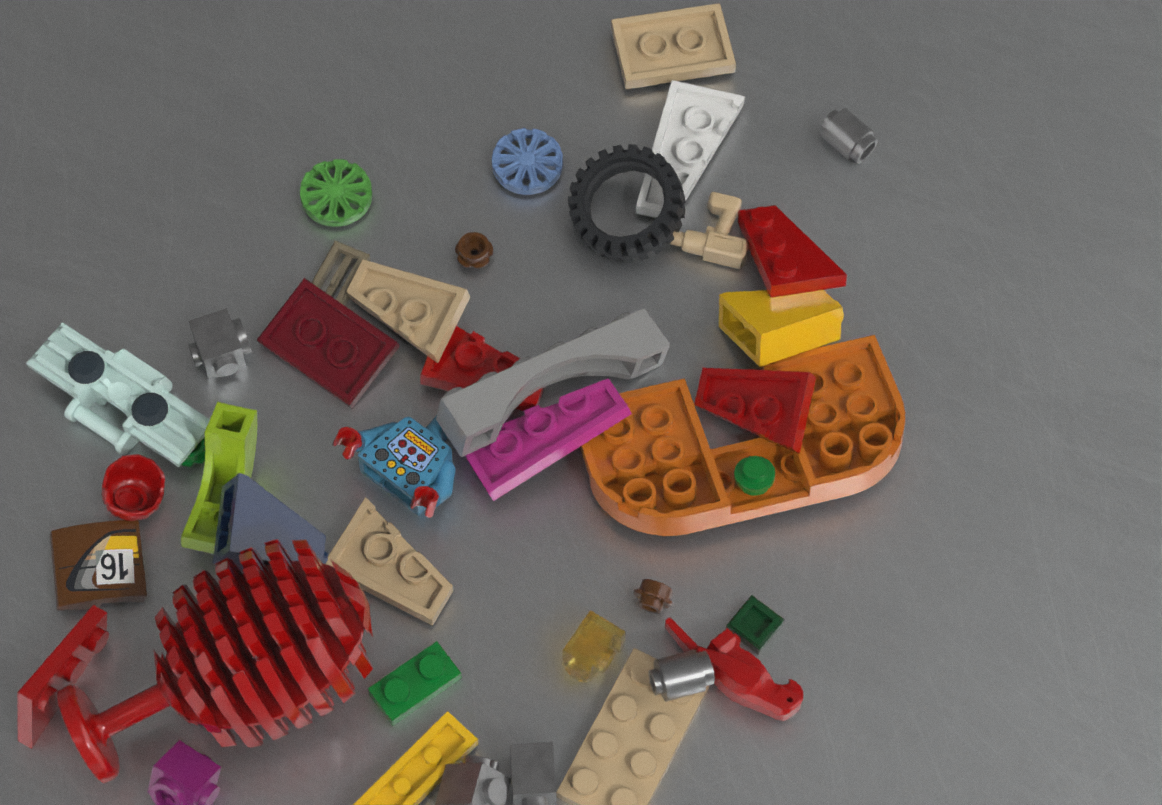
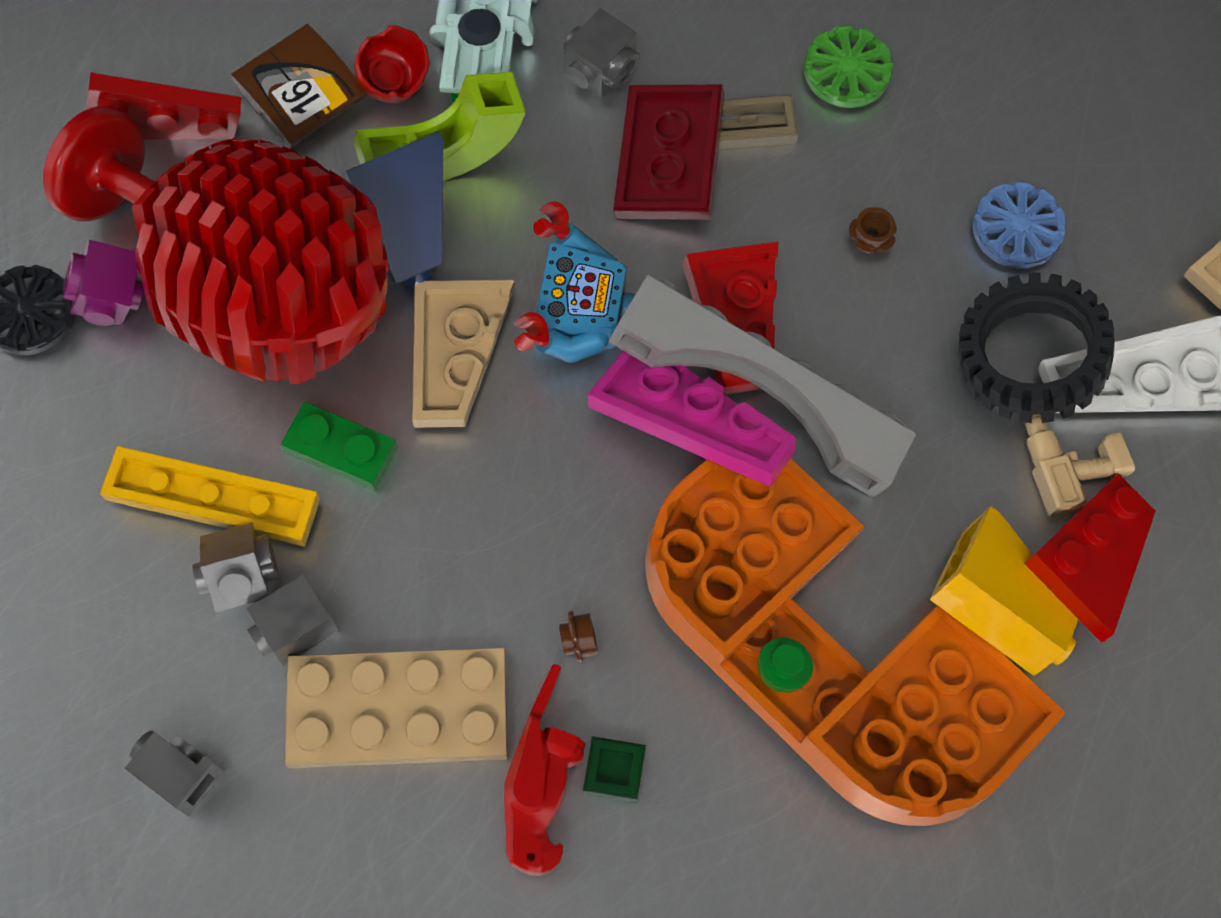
camera: 60 degrees right, 5 degrees up
tan wing [346,259,470,363] -> none
clear yellow brick [562,610,626,683] -> none
flat silver brick [648,650,715,702] -> none
red wing [694,367,816,454] -> none

